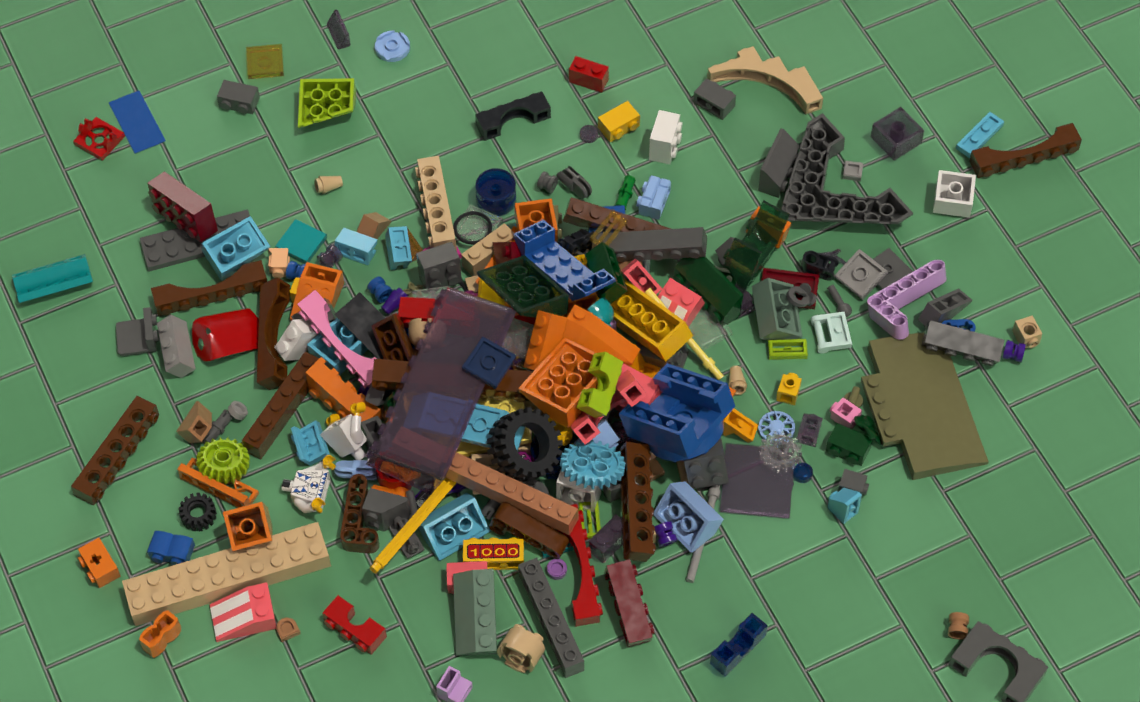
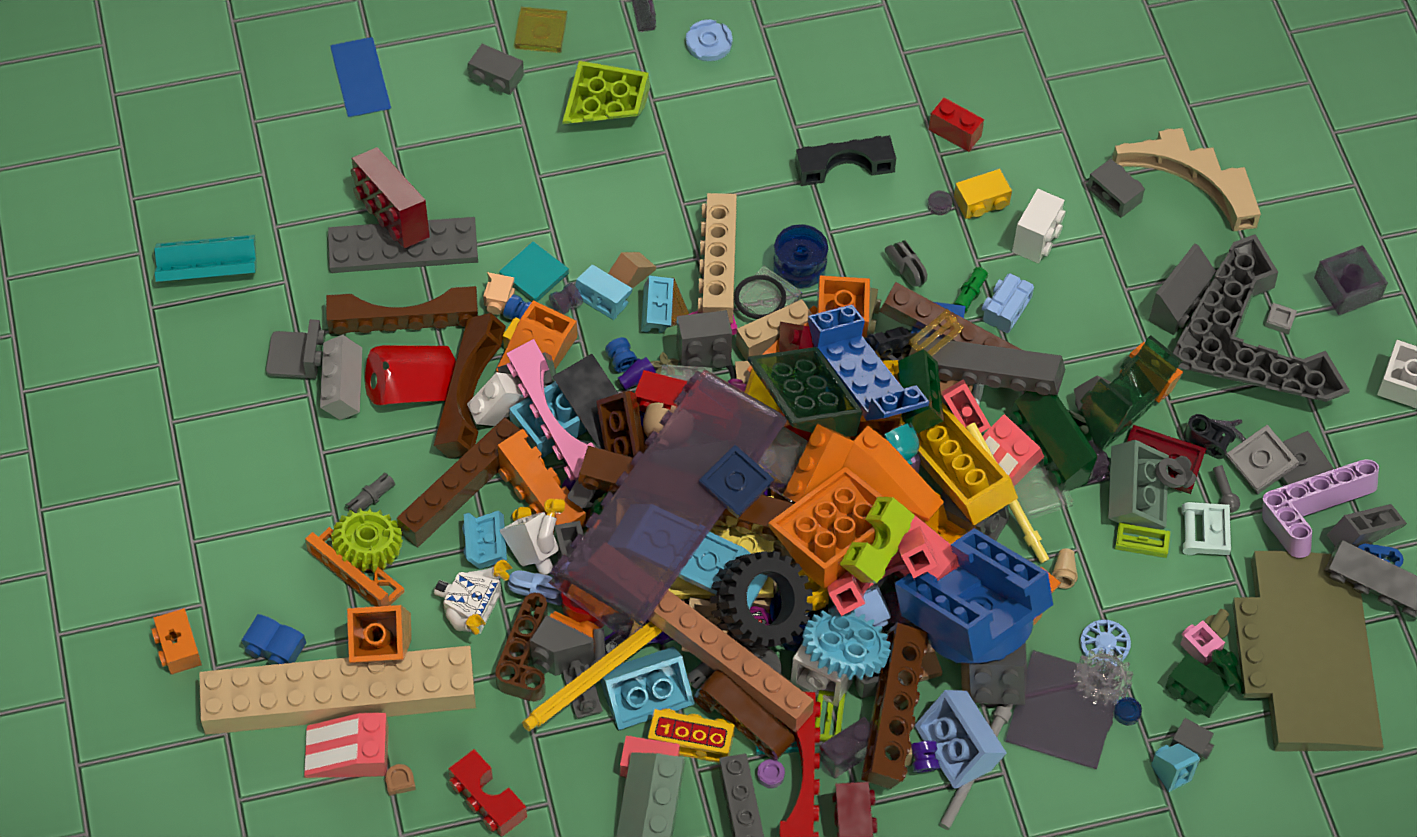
camera: 10 degrees right, 0 degrees up
reddish brown brick [71,396,159,505] -> none
red piece [73,117,125,161] -> none
orange brick [139,610,182,658] -> none
medium nougat slope [176,401,212,444] -> none
black tyre [179,493,217,532] -> none
medium azure slope [202,216,270,281] -> none
light grey tile [228,401,248,420] -> none
tan cone [314,176,343,194] -> none
dark grey wheel [537,171,558,194] -> none
light orange slope [723,409,758,443] -> none
yellow brick [776,373,802,405] -> none
brick [797,413,823,447] -> none

